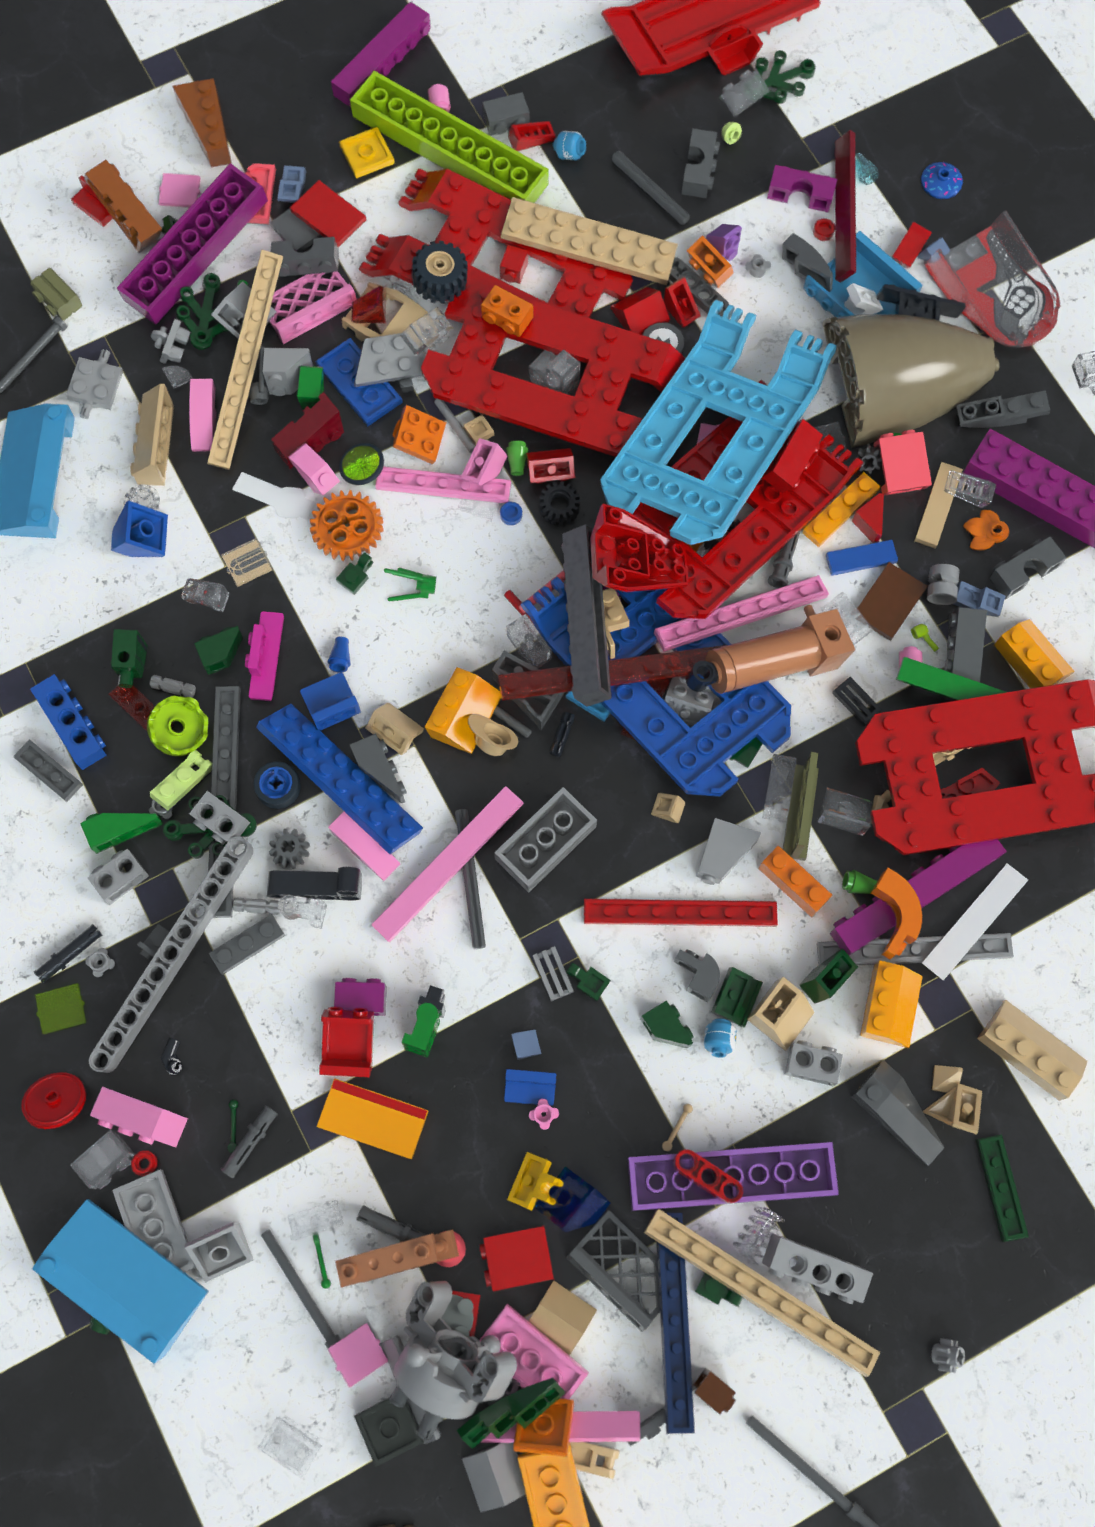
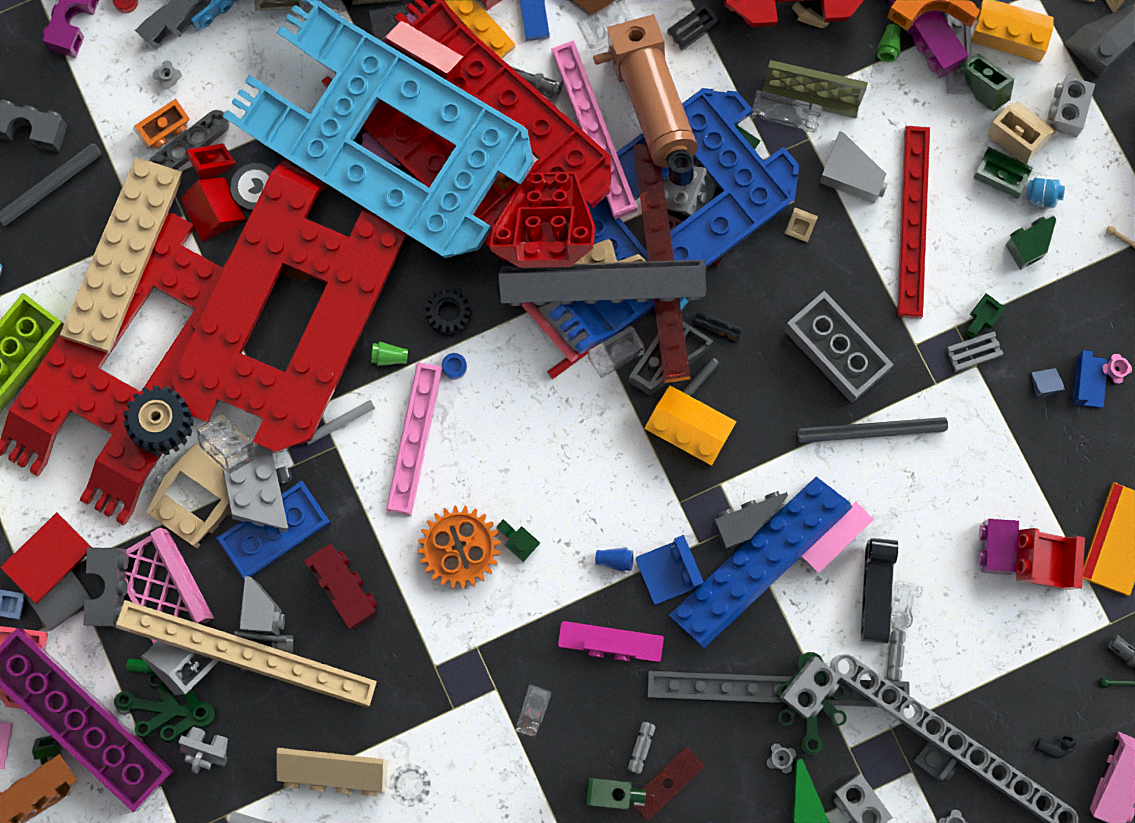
camera: 85 degrees left, 5 degrees up
blue slope [111,501,168,557] -> none
lime plate [147,696,208,756] -> none
yellowish green plate [150,750,213,811] -> none
clear tile [162,366,193,389] -> none
bright pink slope [190,379,216,451] -> none
dark green slope [194,626,243,675] -> none
dark grey plate [209,914,285,975] -> none
clear piece [221,538,273,587] -> none
white sticker [232,472,316,520] -> none
wheel [253,761,301,809] -> none
dark grey gear [269,828,310,869] -> none
bright pink slope [288,443,340,495] -> none
green slope [297,366,324,410] -> none
clear neon green wheel [339,443,384,485] -> none
clear red slope [352,284,387,323] -> none
tan panel [365,703,424,755] -> none
bright pink tile [371,786,524,943] -> none
green plant [384,568,437,602] -> none
orange plate [392,405,446,464] -> none
green hips [401,985,446,1058] -> none
bright pink slope [460,438,507,486] -> none
tan plate [463,415,494,446] -> none
tan piece [468,714,519,756] -> none
orange brick [481,285,533,337] -> none
red brick [500,245,528,284] -> none
red brick [526,448,575,483] -> none
clear brick [529,350,580,395] -> none
dark grey brick [674,949,720,1003] -> none
medium lavender slope [706,224,742,261] -> none
orange brick [758,846,832,918] -> none
clear slope [817,788,873,836] -> none

